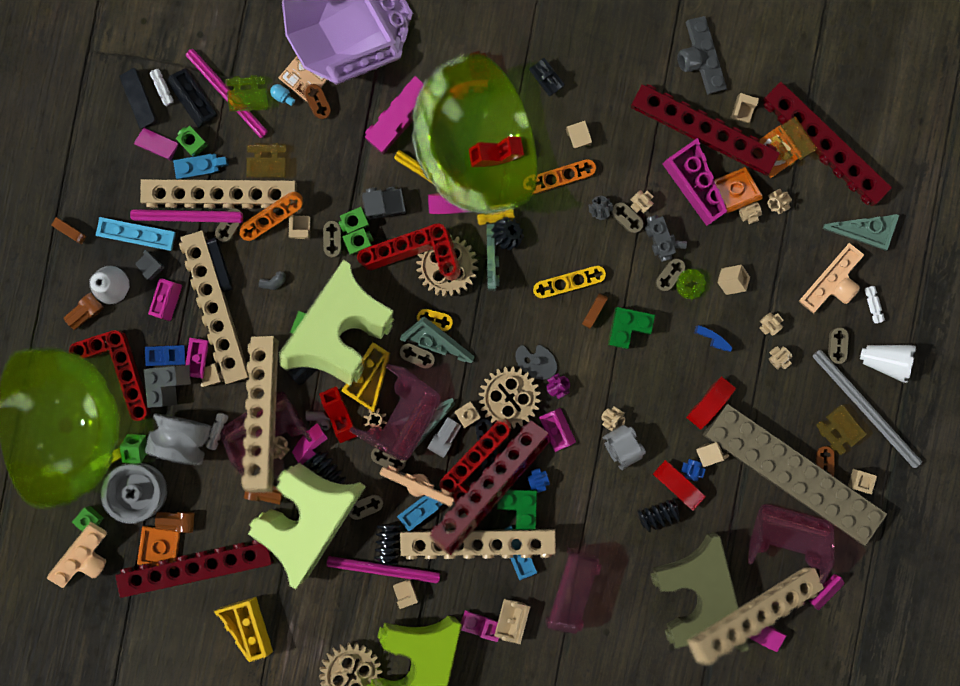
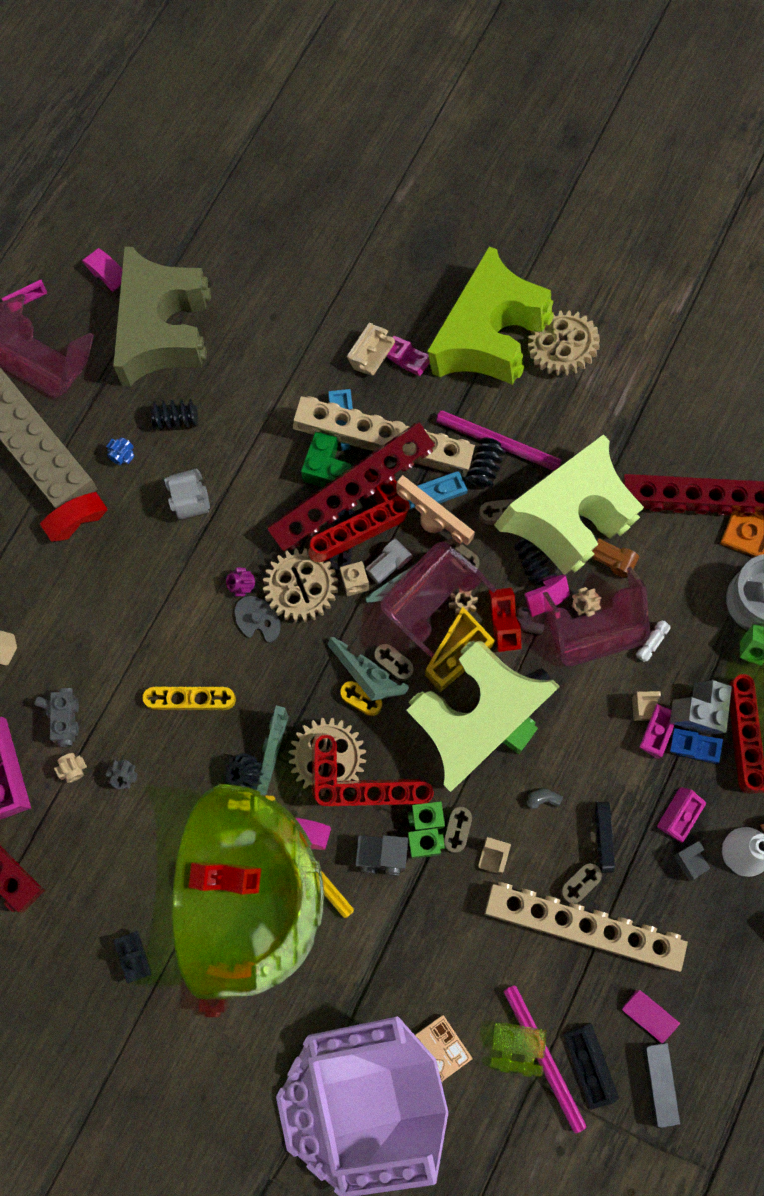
camera: 165 degrees left, 15 degrees down
medium azure plate [96,217,176,251] -> none
dark pink axle [130,210,243,223] -> none
light grey piece [145,413,211,465] -> none
white axle [150,69,174,106] -> none
dark orange piece [155,512,195,533] -> none
dark azure hinge [173,154,228,180] -> none
bright green brick [176,125,208,157] -> none
tan brick [179,231,249,384] -> none
yellow wedge [214,597,273,662] -> none
orange beam [240,192,303,241] -> none
tan brick [242,336,279,493] -> none
clear yellow plate [247,143,286,178] -> none
medium azure cylinder [270,84,295,106] -> none
dark orange beam [304,84,330,119] -> none
dark pink wedge [365,76,434,155] -> none
tan panel [393,579,418,609] -> none
orange beam [524,159,596,195] -> none
blue gear [527,468,550,493] -> none
dark pink slope [539,408,576,452] -> none
clear pink windscreen [545,547,602,634] -> none
tan panel [566,121,592,148] -> none
dark orange beam [582,293,608,329] -> none
tan gear [602,406,625,431] -> none
green brick [608,307,655,349] -> none
dark tan beam [611,202,643,233] -> none
red brick [653,460,706,511] -> none
dark tan beam [656,259,685,291] -> none
clear neon green gear [676,269,707,300] -> none
tan brick [688,568,824,665] -> none
blue slope [694,325,732,352] -> none
tan panel [696,442,729,467] -> none

